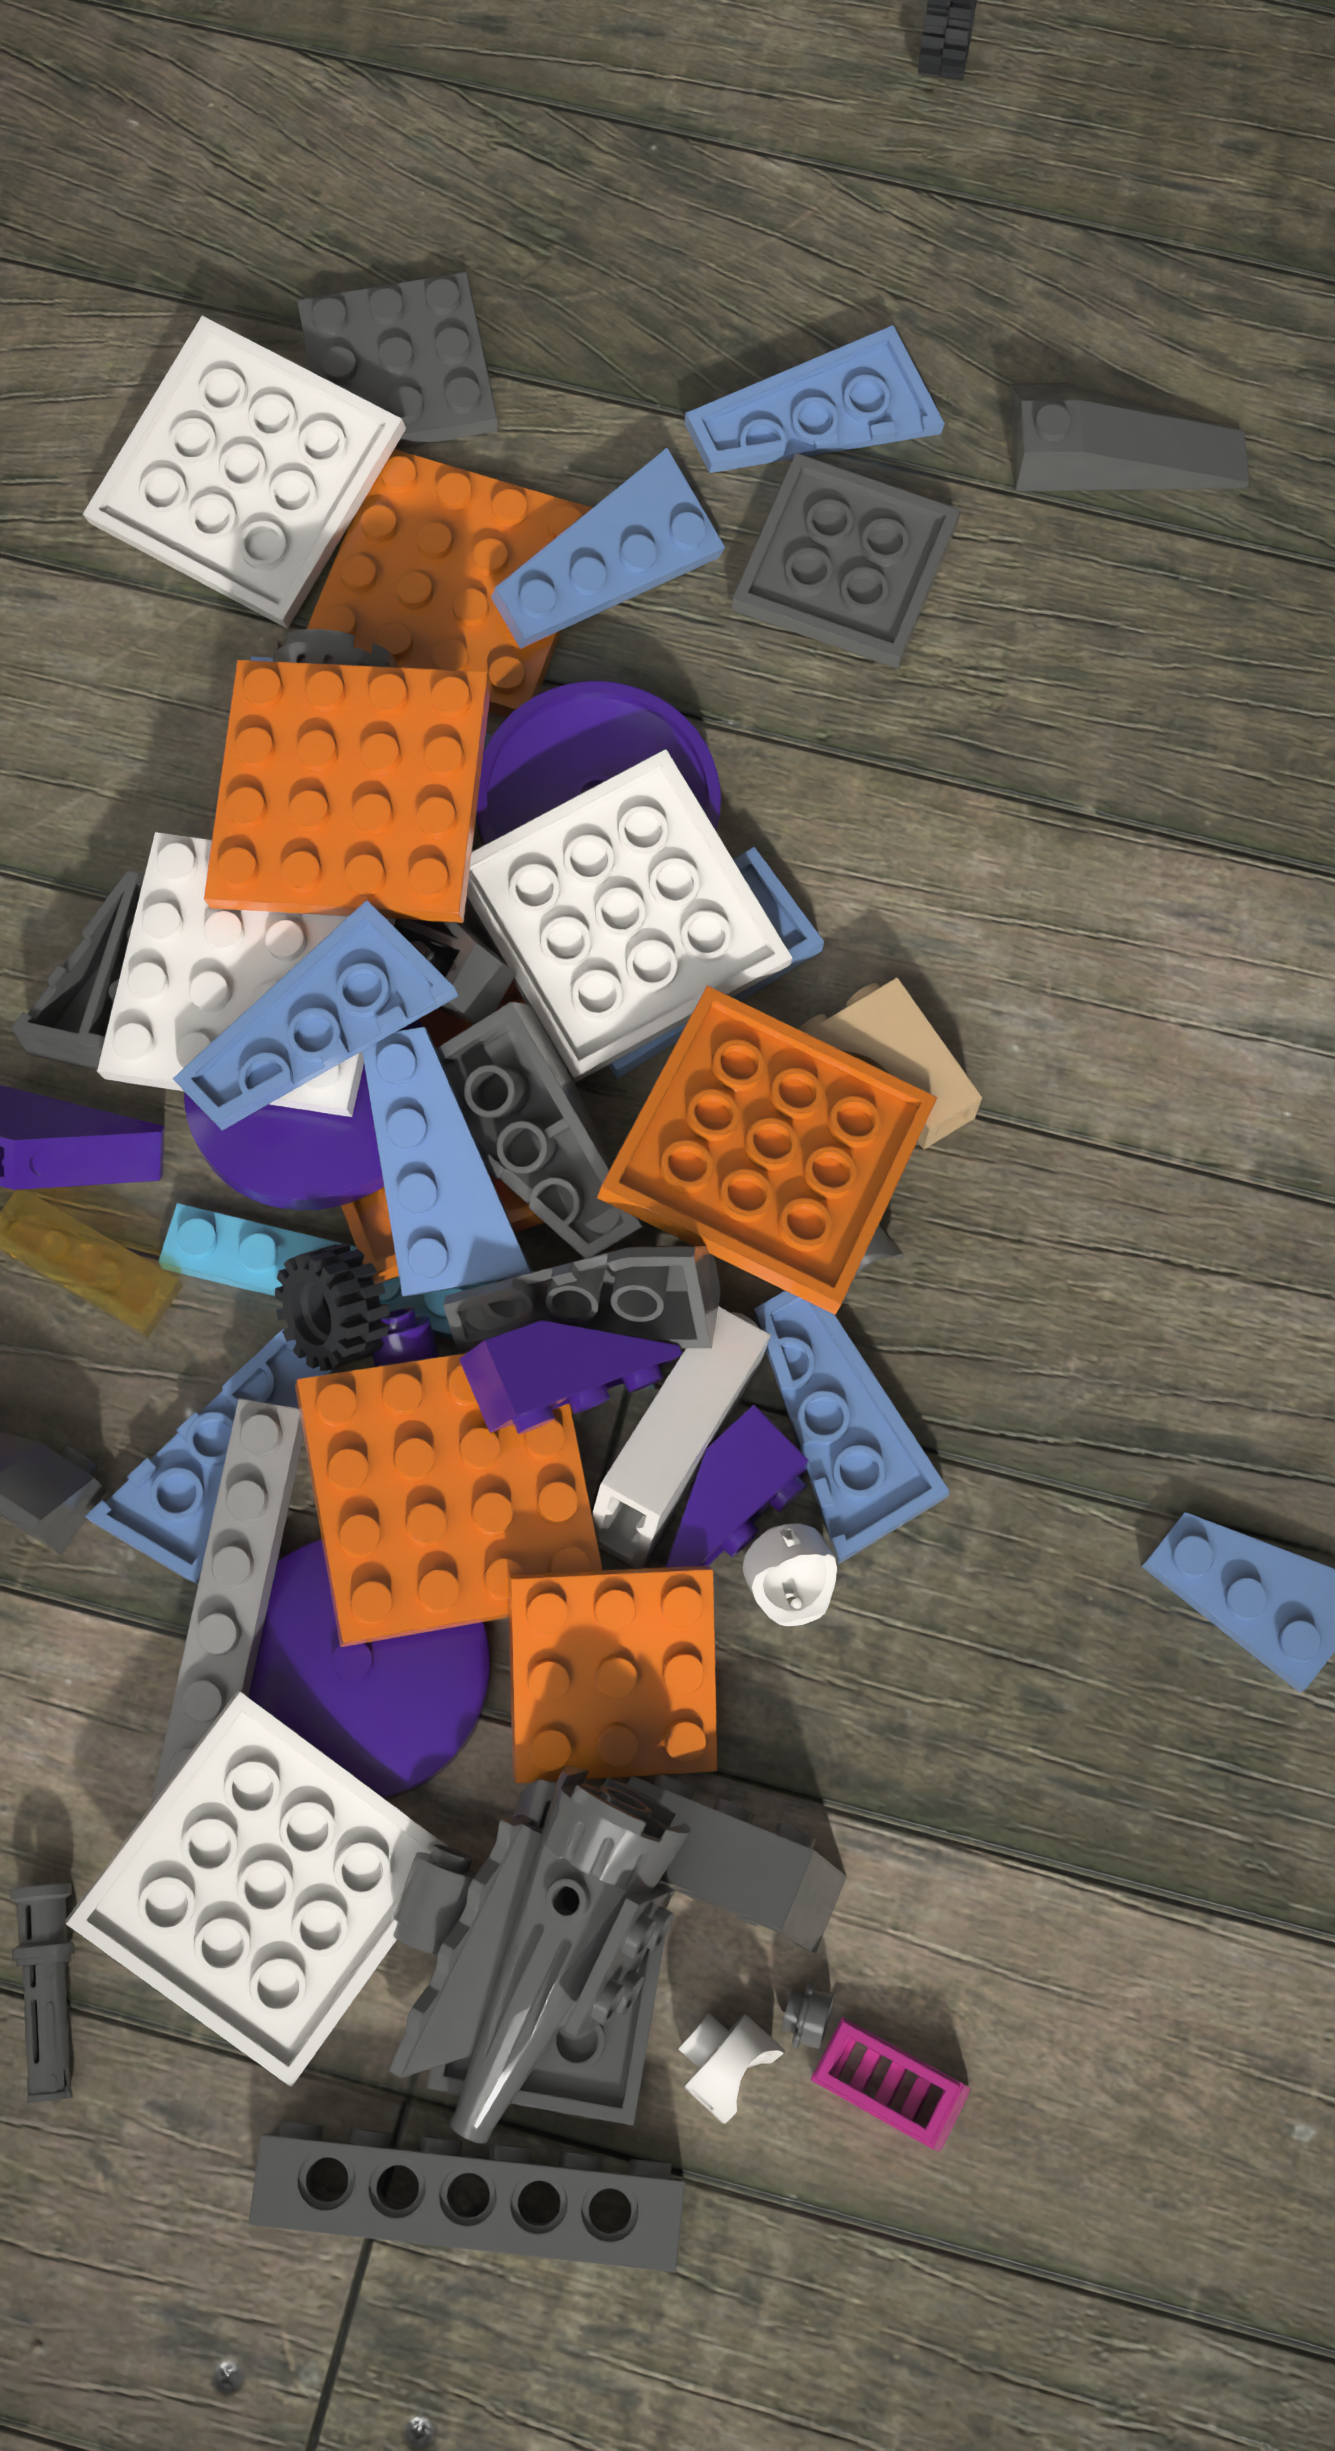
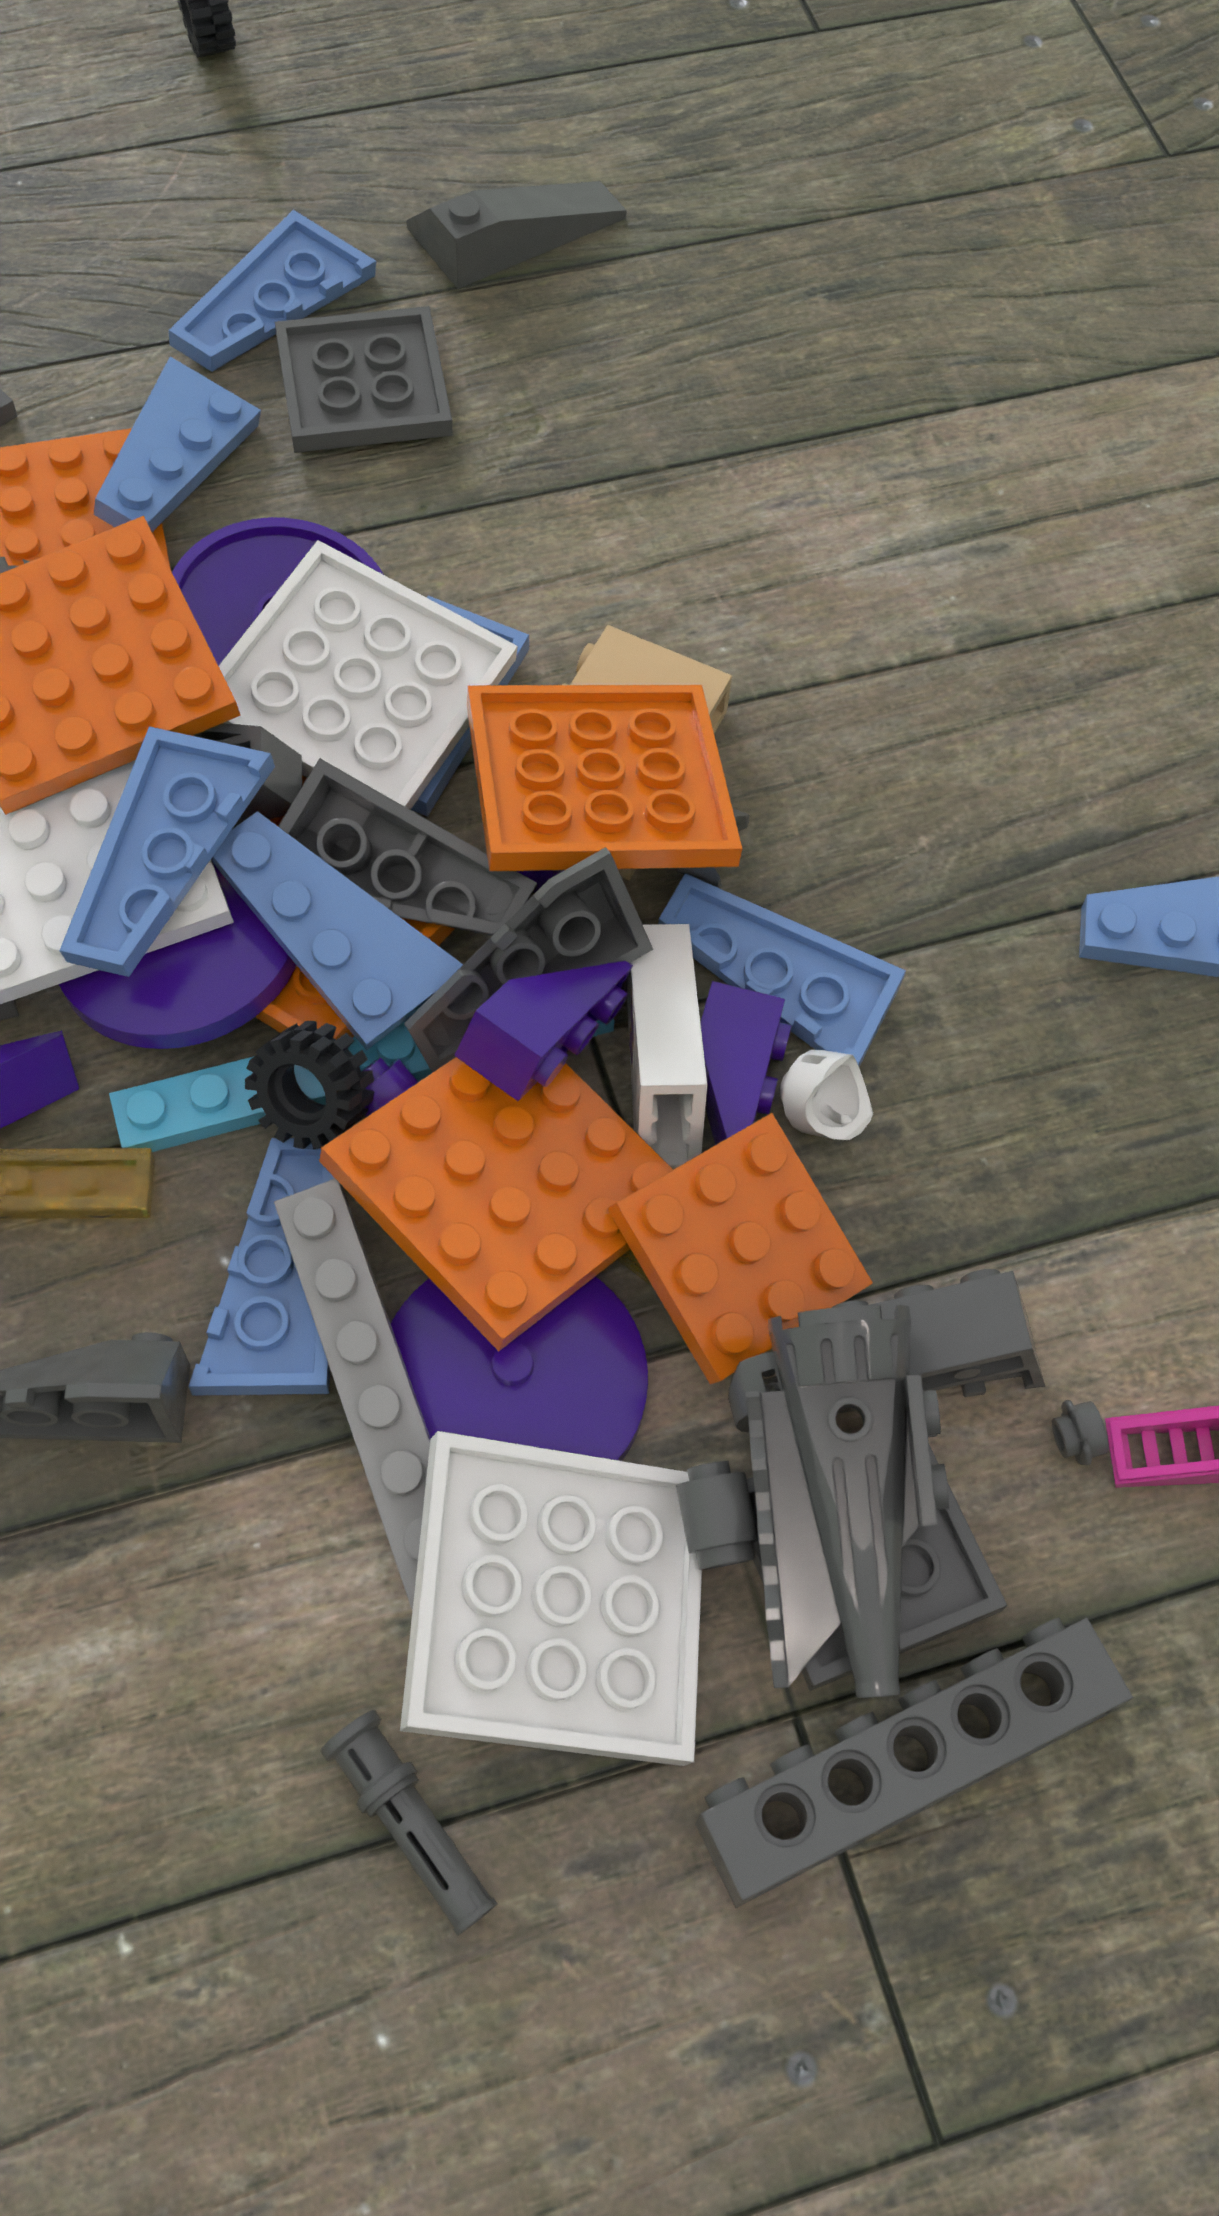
camera: 35 degrees left, 10 degrees down
white piece [678,2013,785,2124] -> none

